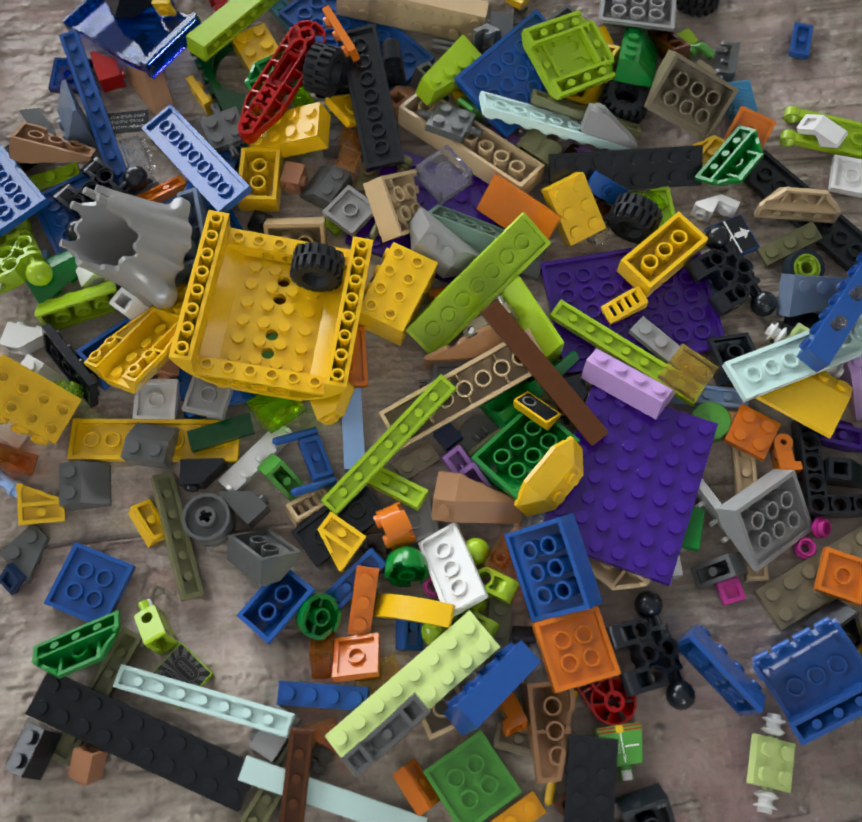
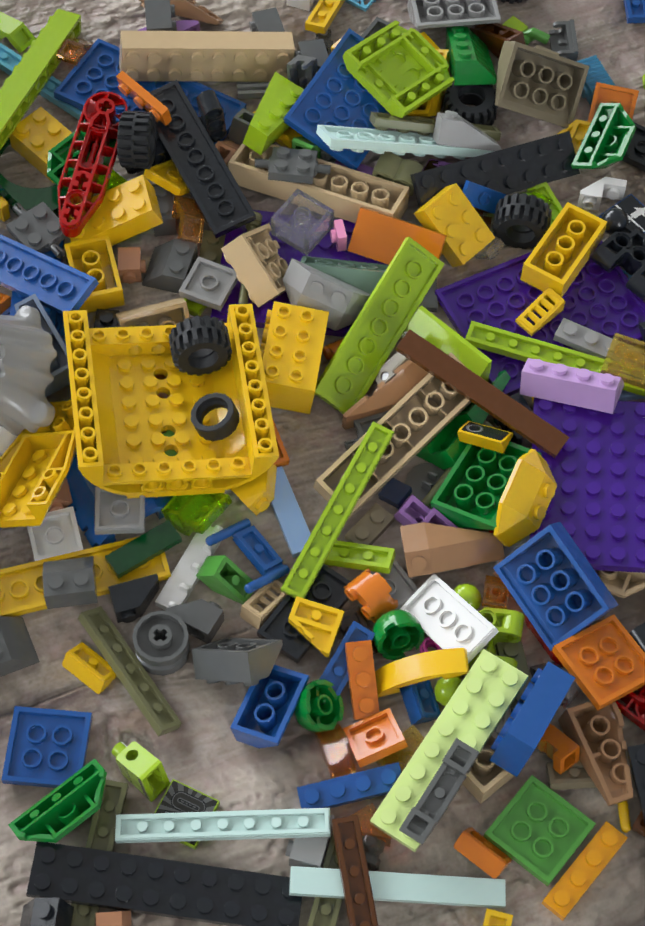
camera: 20 degrees left, 10 degrees down
none -> black tyre [191,393,239,441]
none -> bright pink plate [330,219,347,251]

